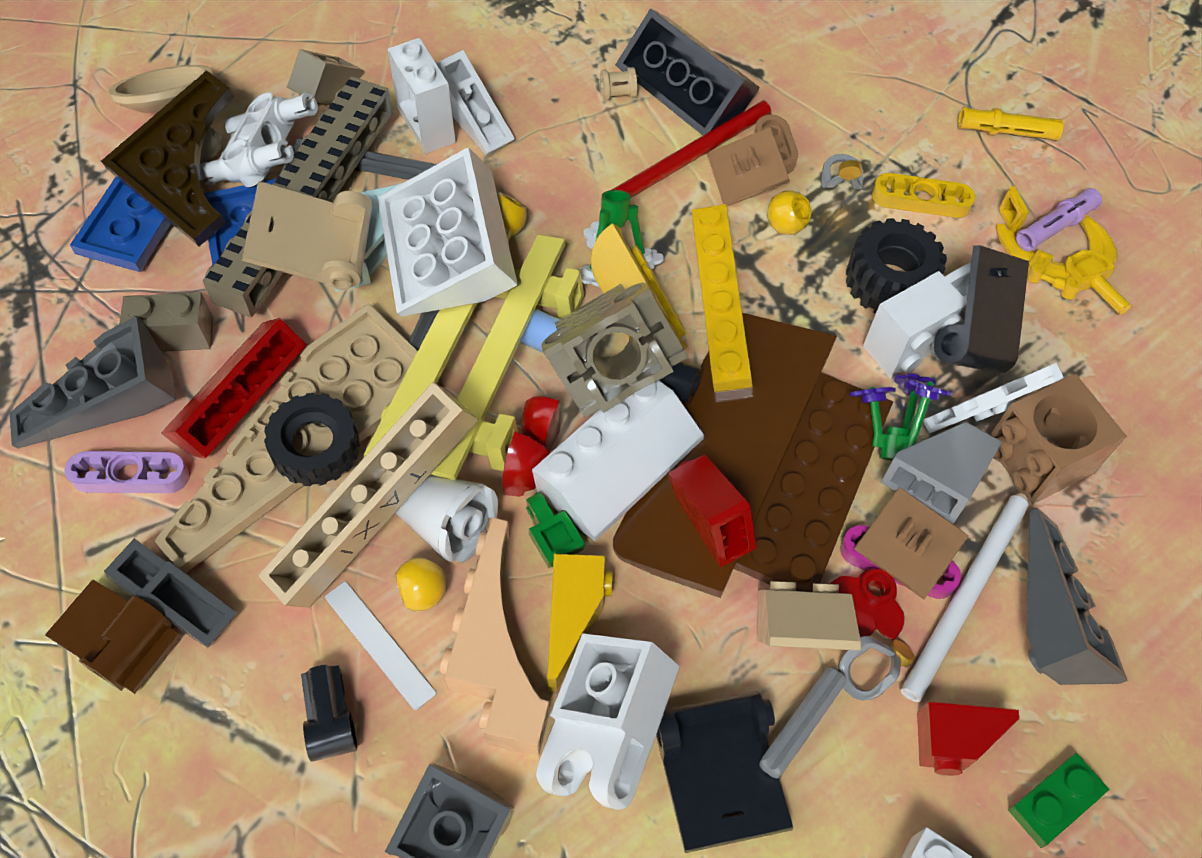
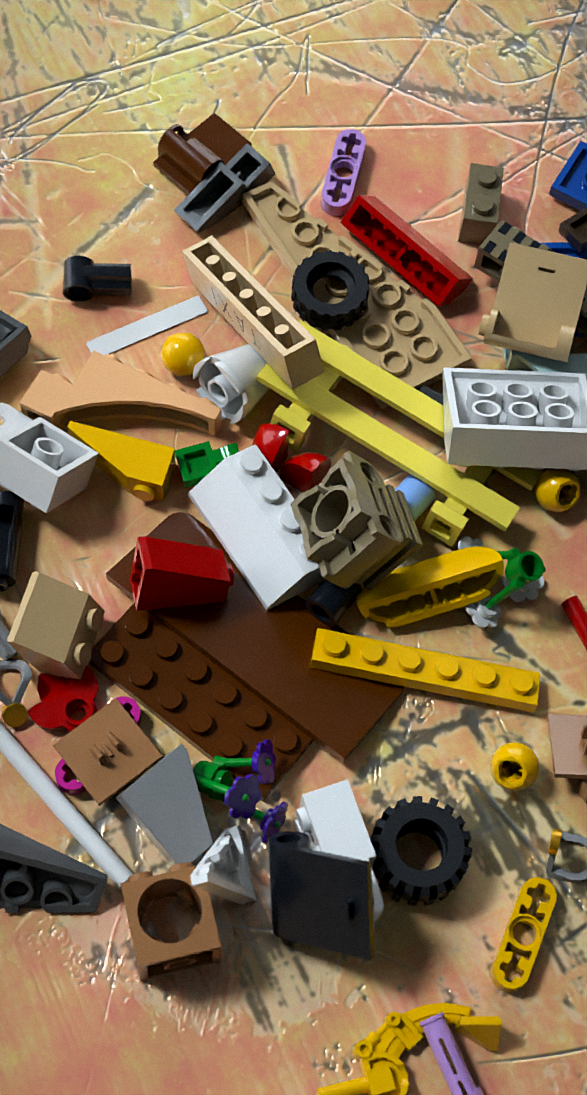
camera: 100 degrees right, 5 degrees up
dark grey wedge [9,316,176,448] -> none

